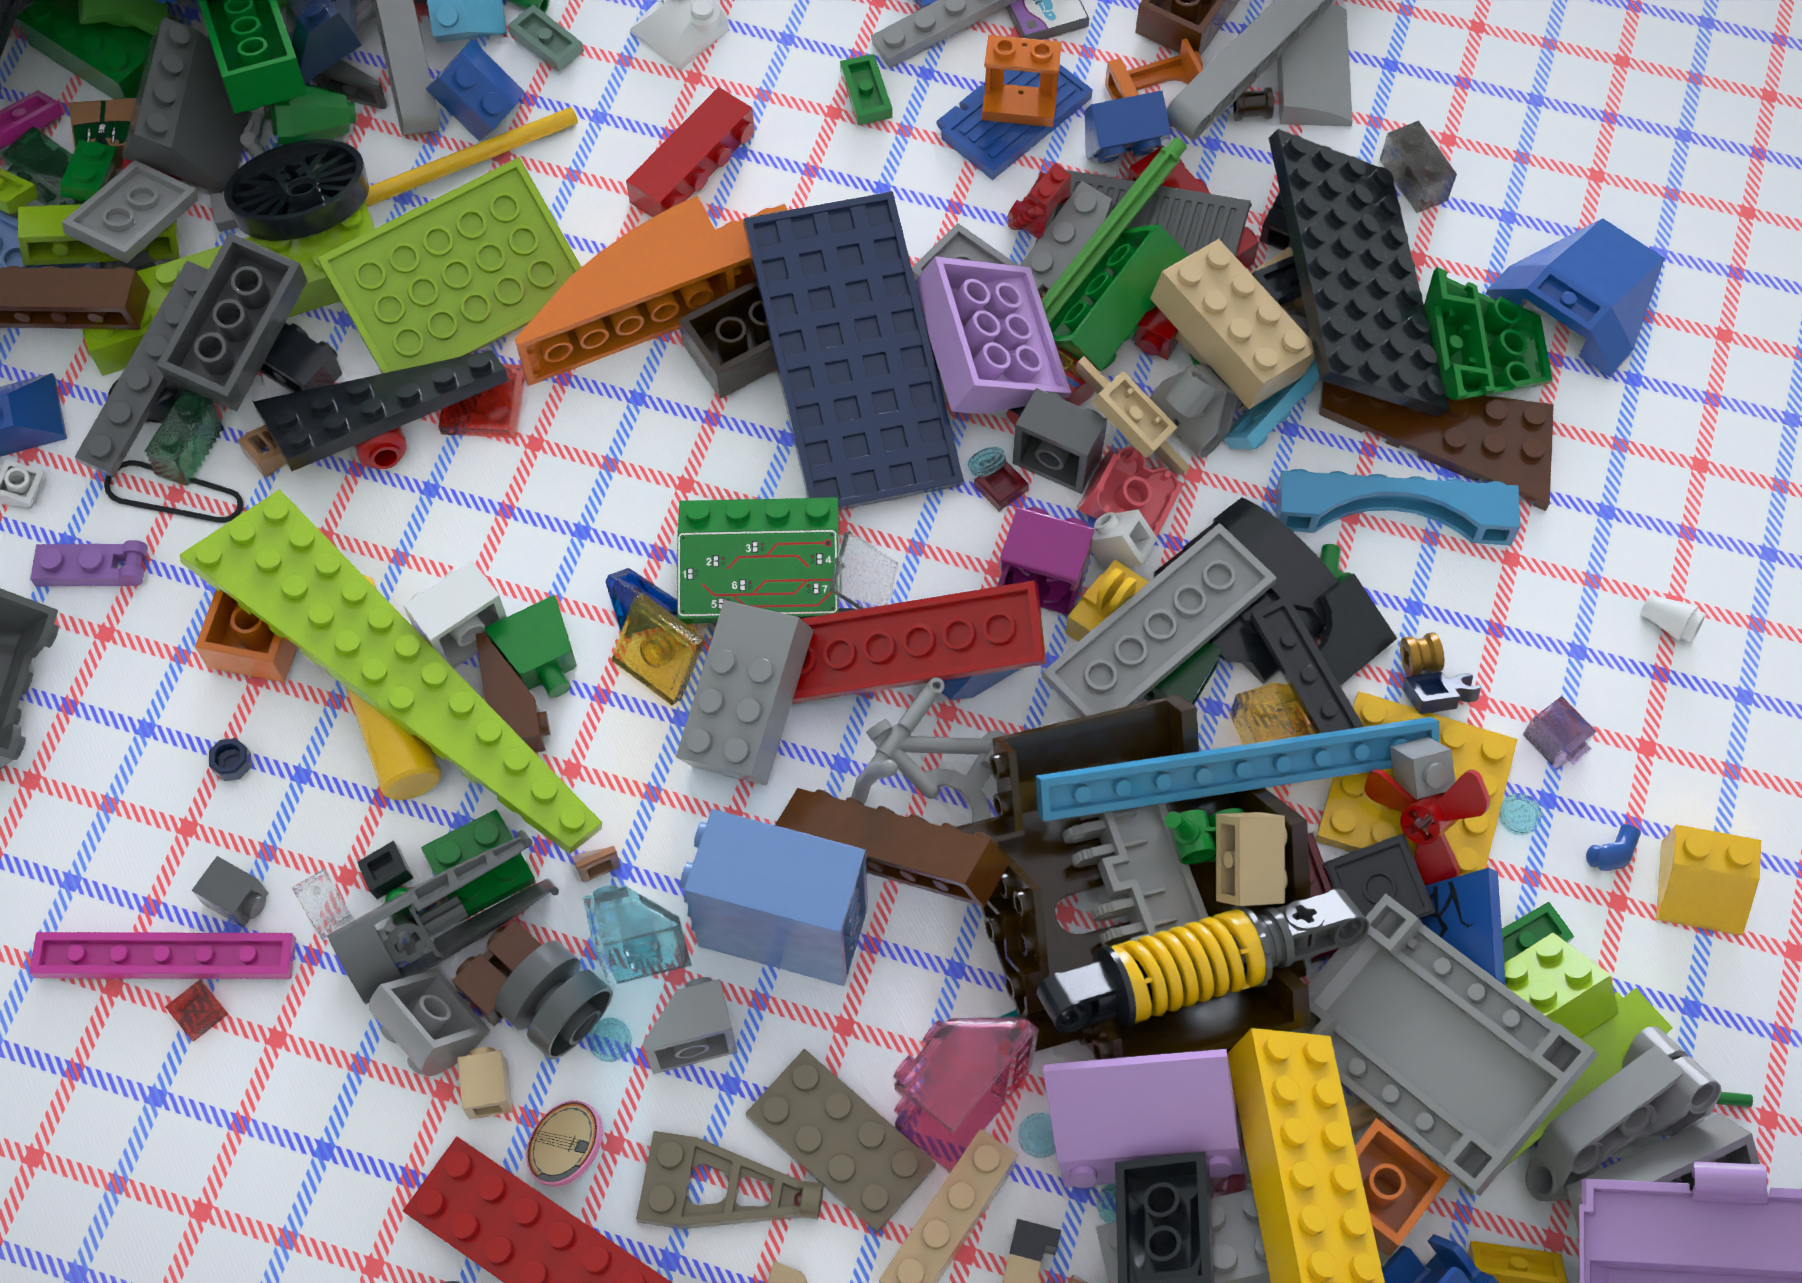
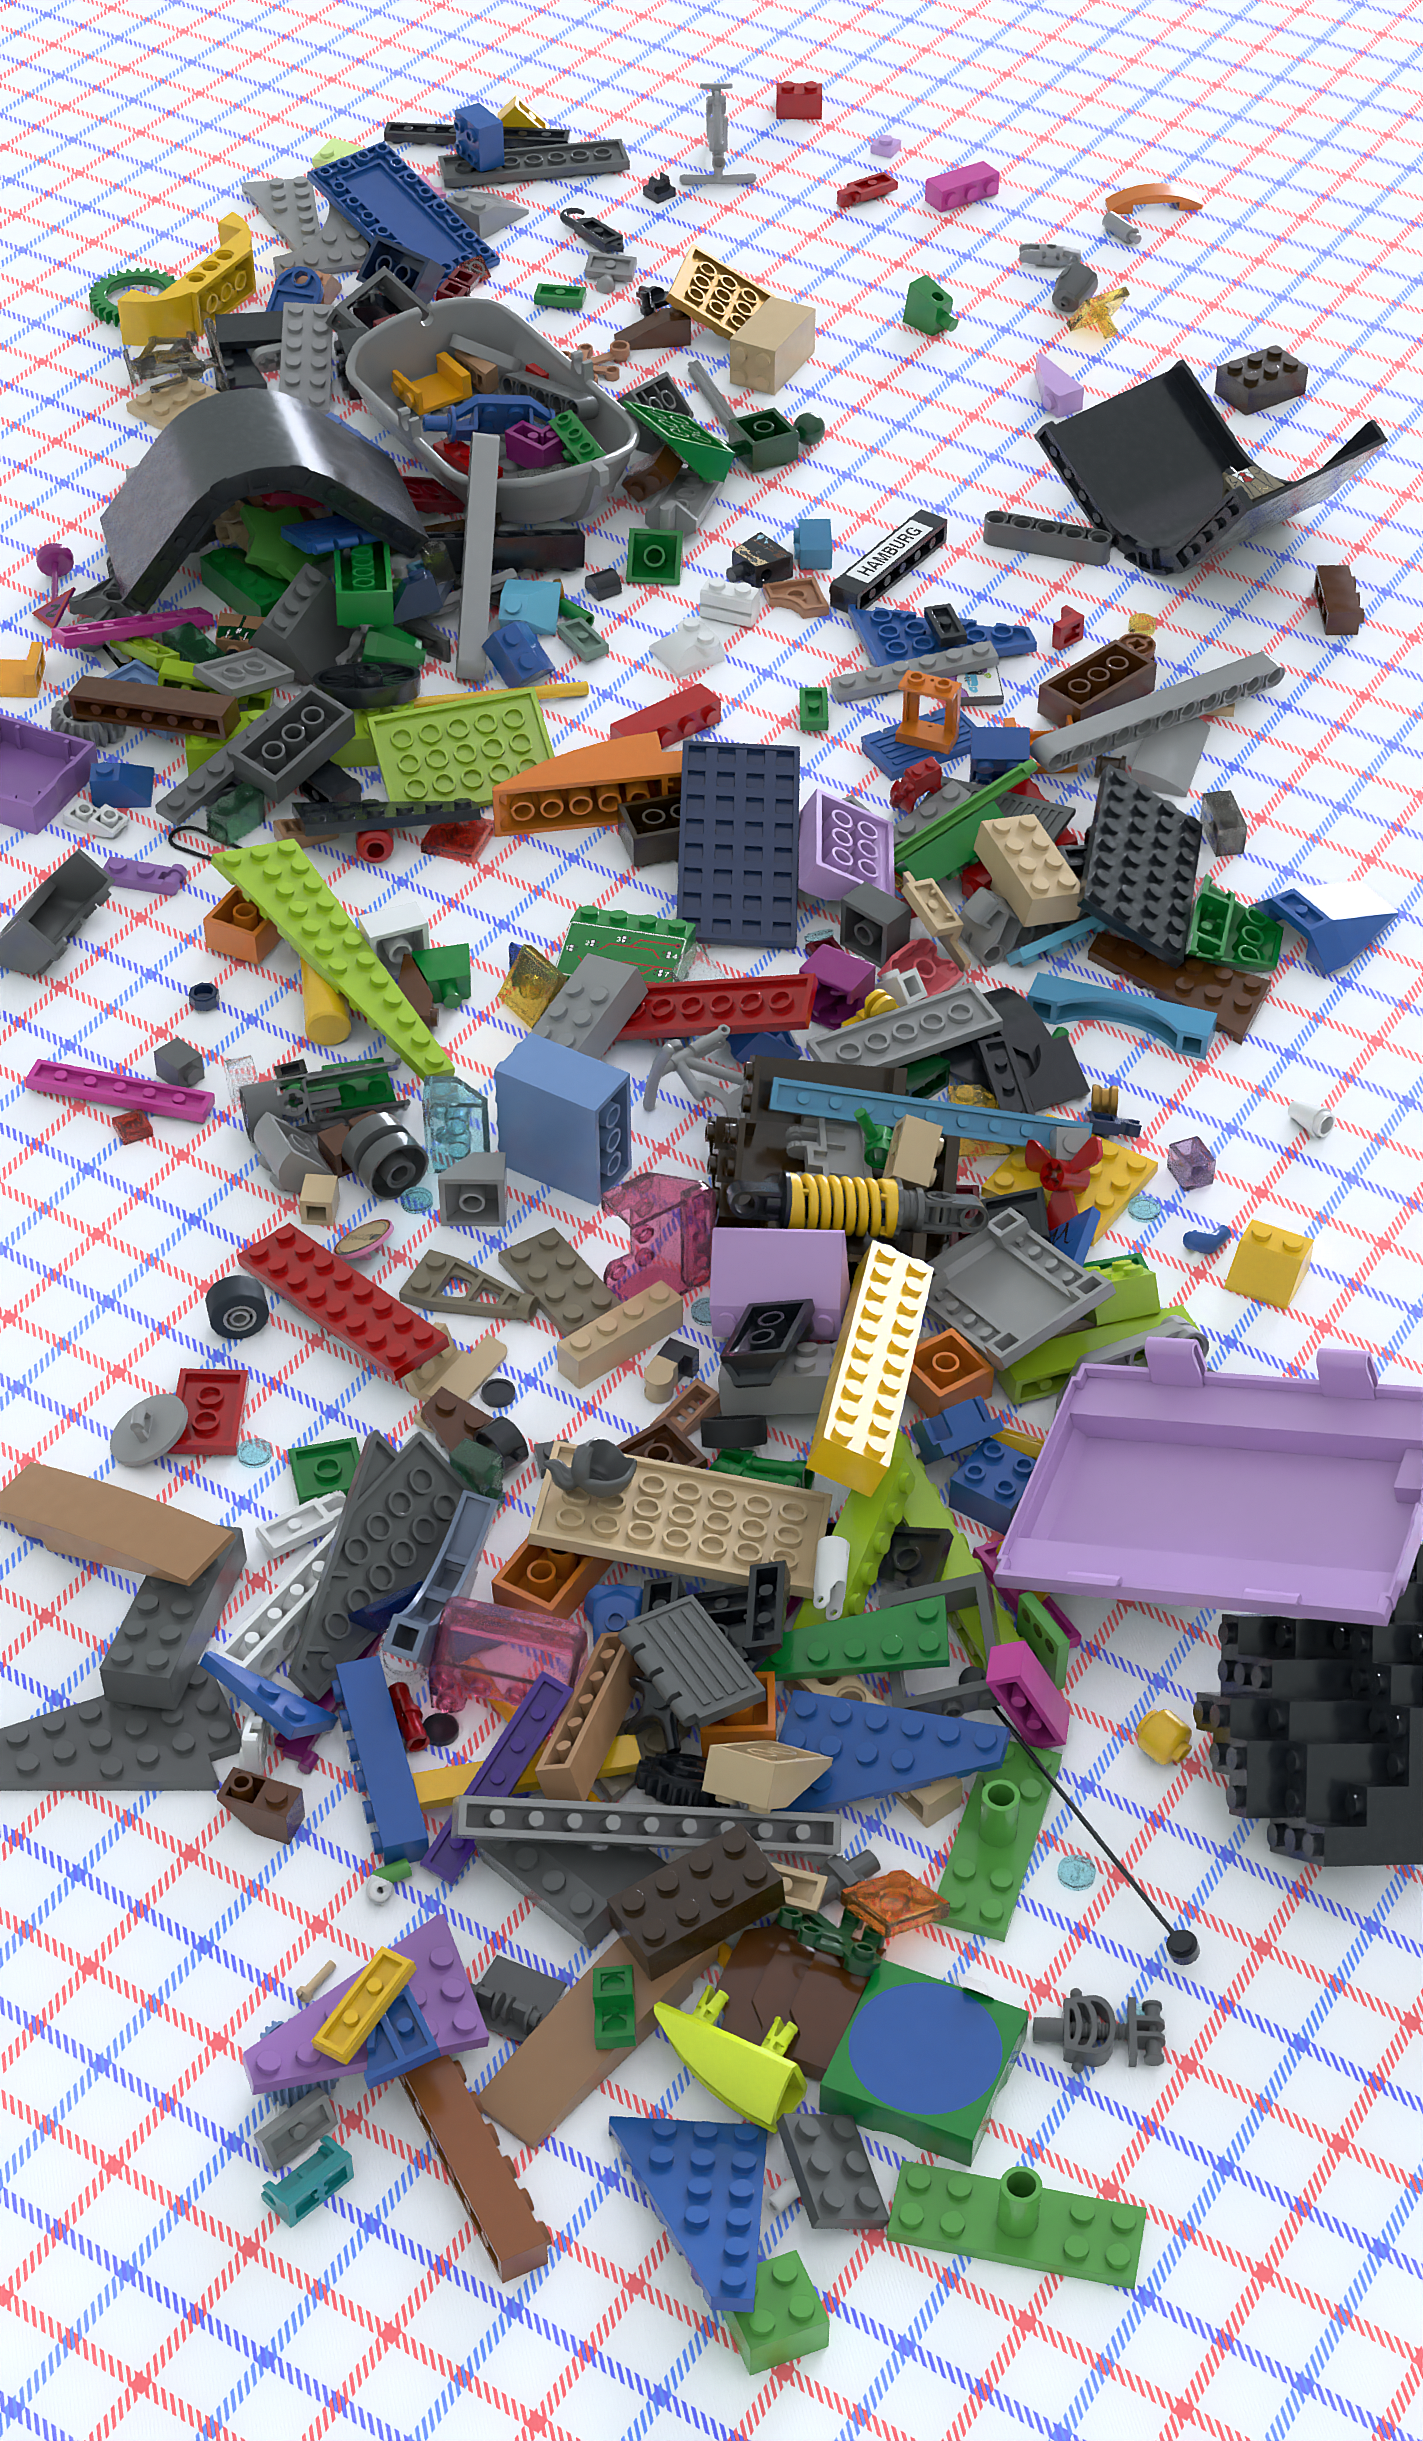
camera: 15 degrees right, 20 degrees down
green plate [60,140,117,201] -> none
reddish brown brick [775,788,1009,907] -> none

